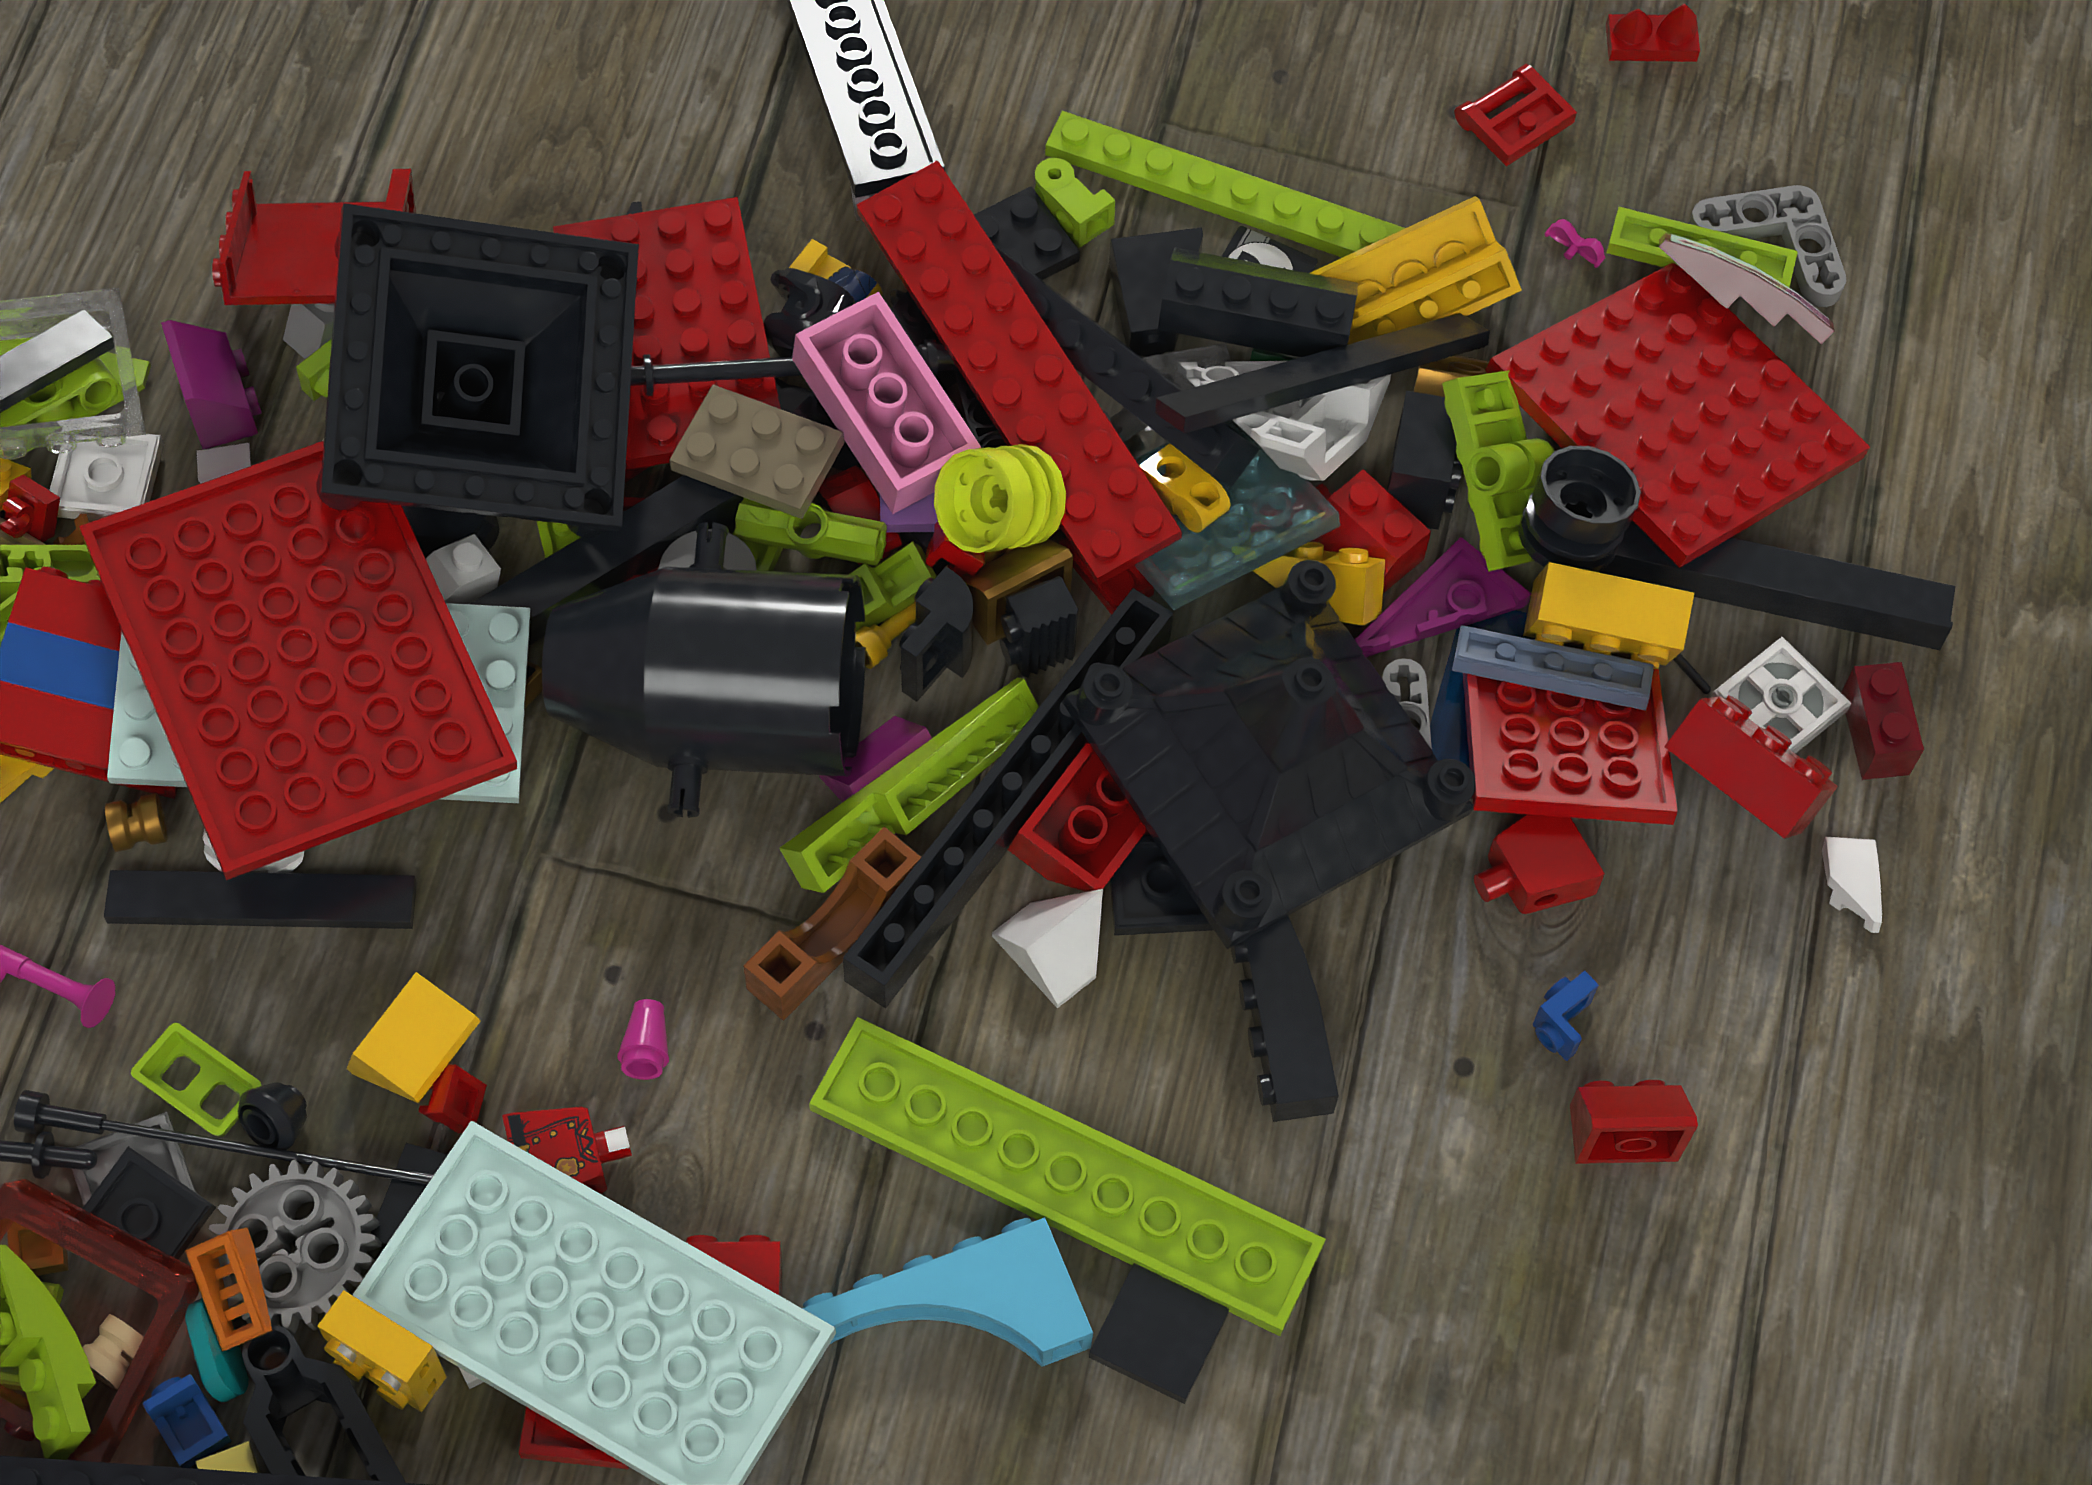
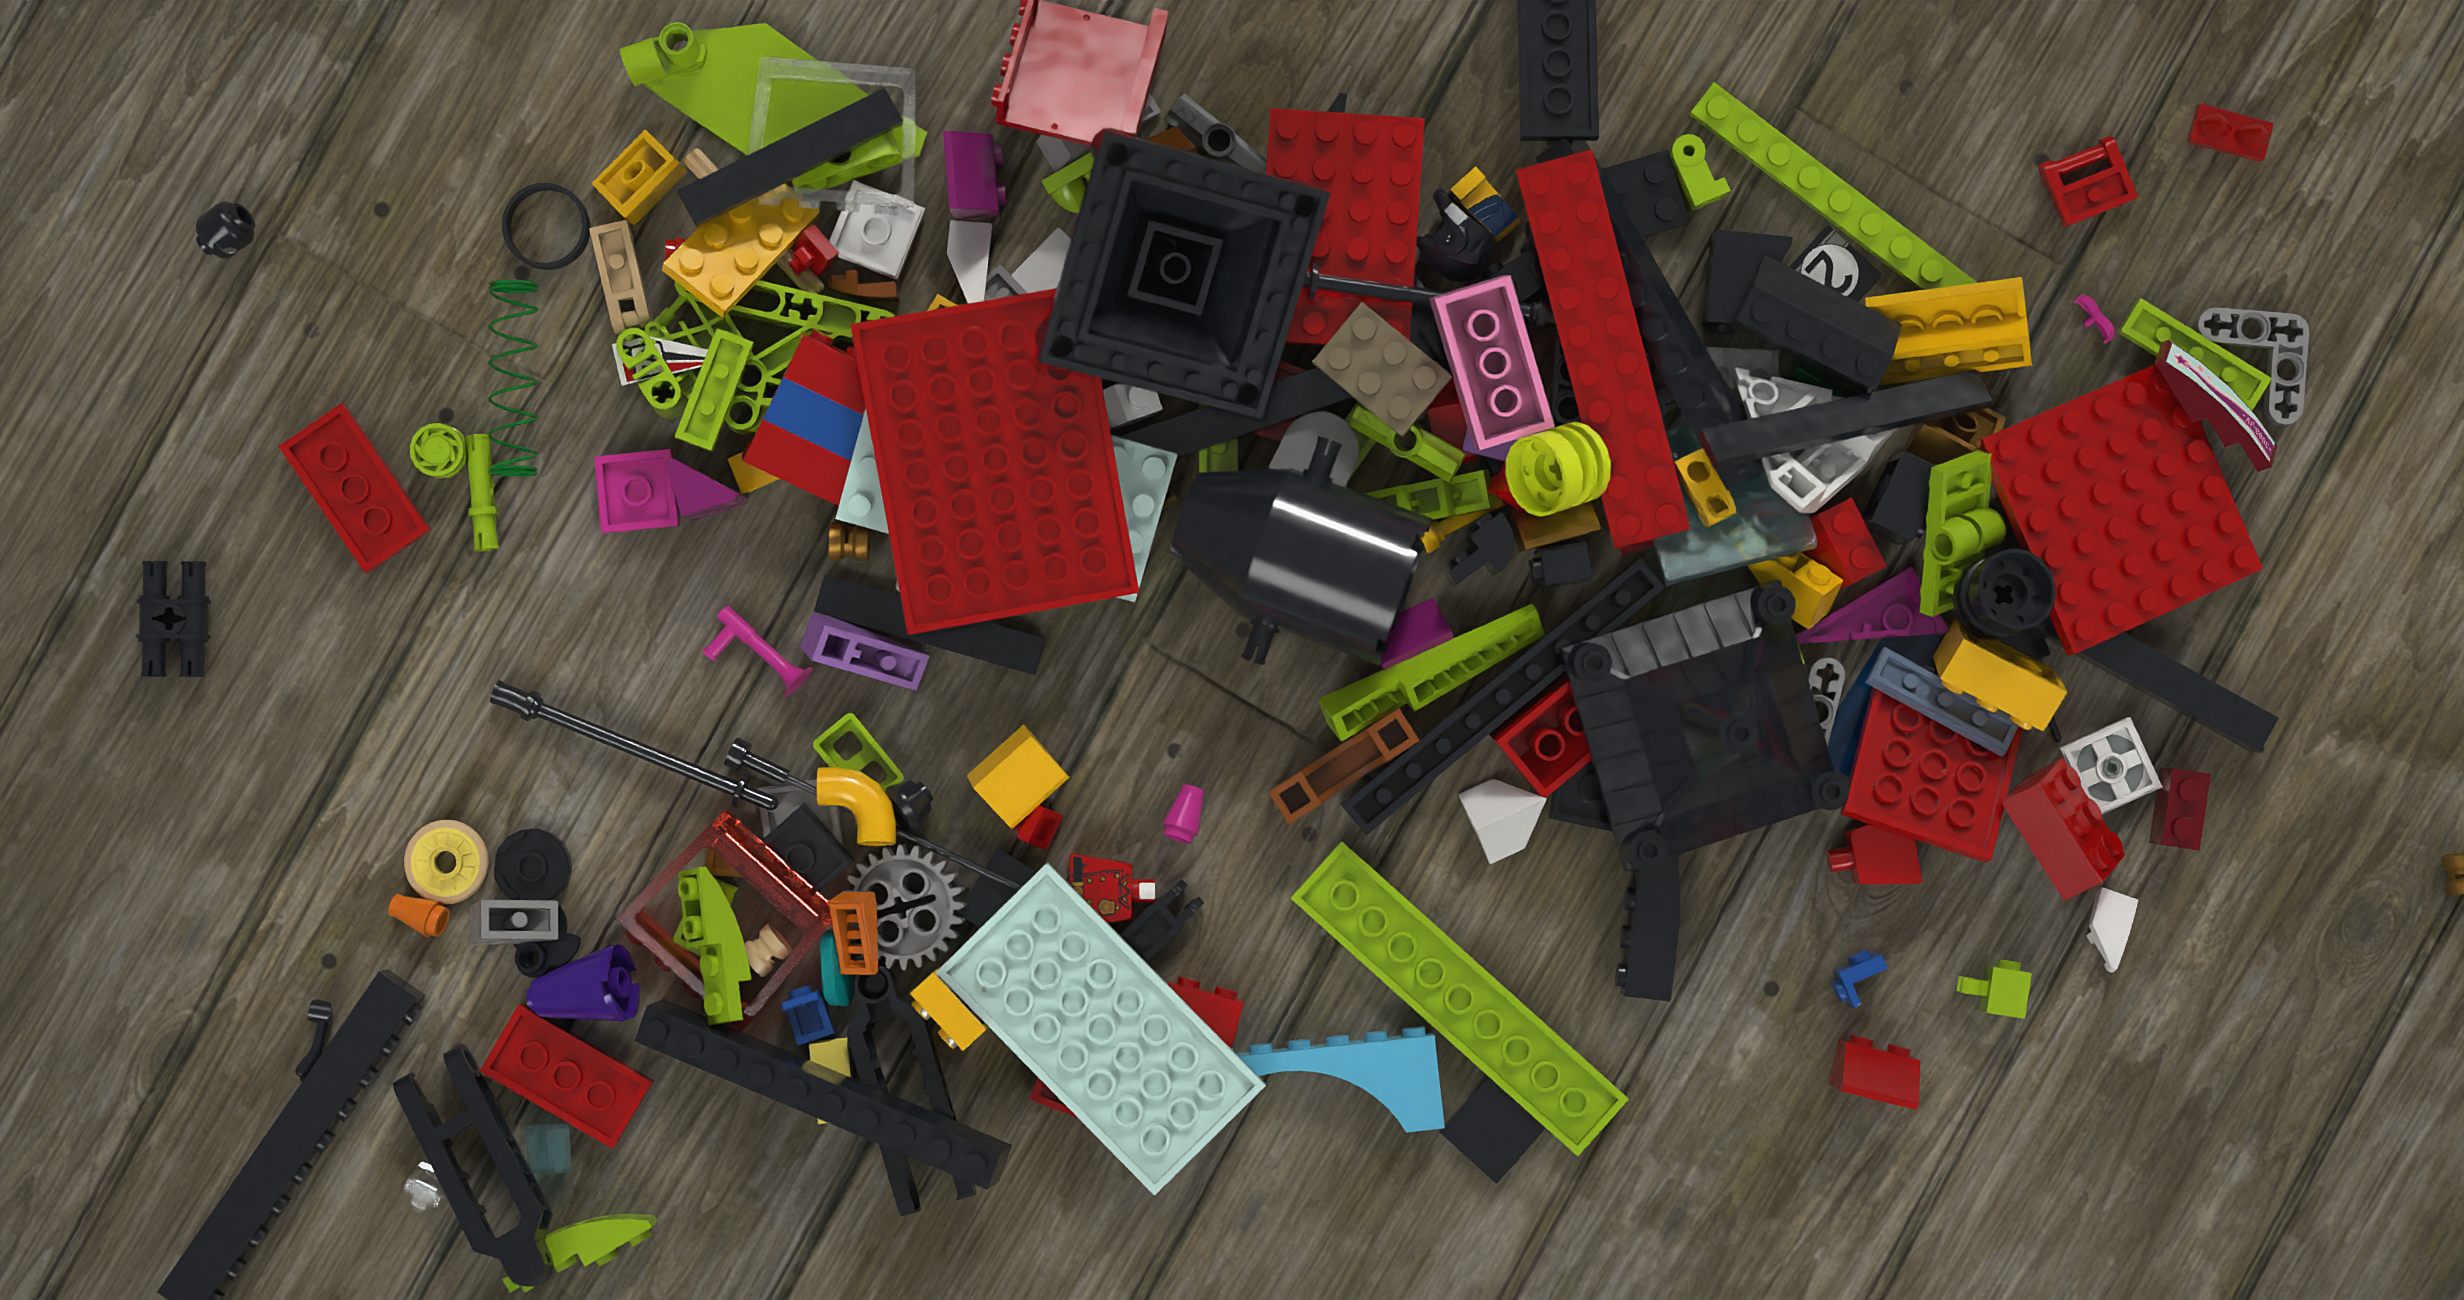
camera: 15 degrees right, 25 degrees up
none -> medium lavender slope [800,611,930,691]
none -> yellow cylinder [817,767,896,846]
none -> black hinge [1120,879,1204,963]
none -> lime brick [1956,959,2032,1019]

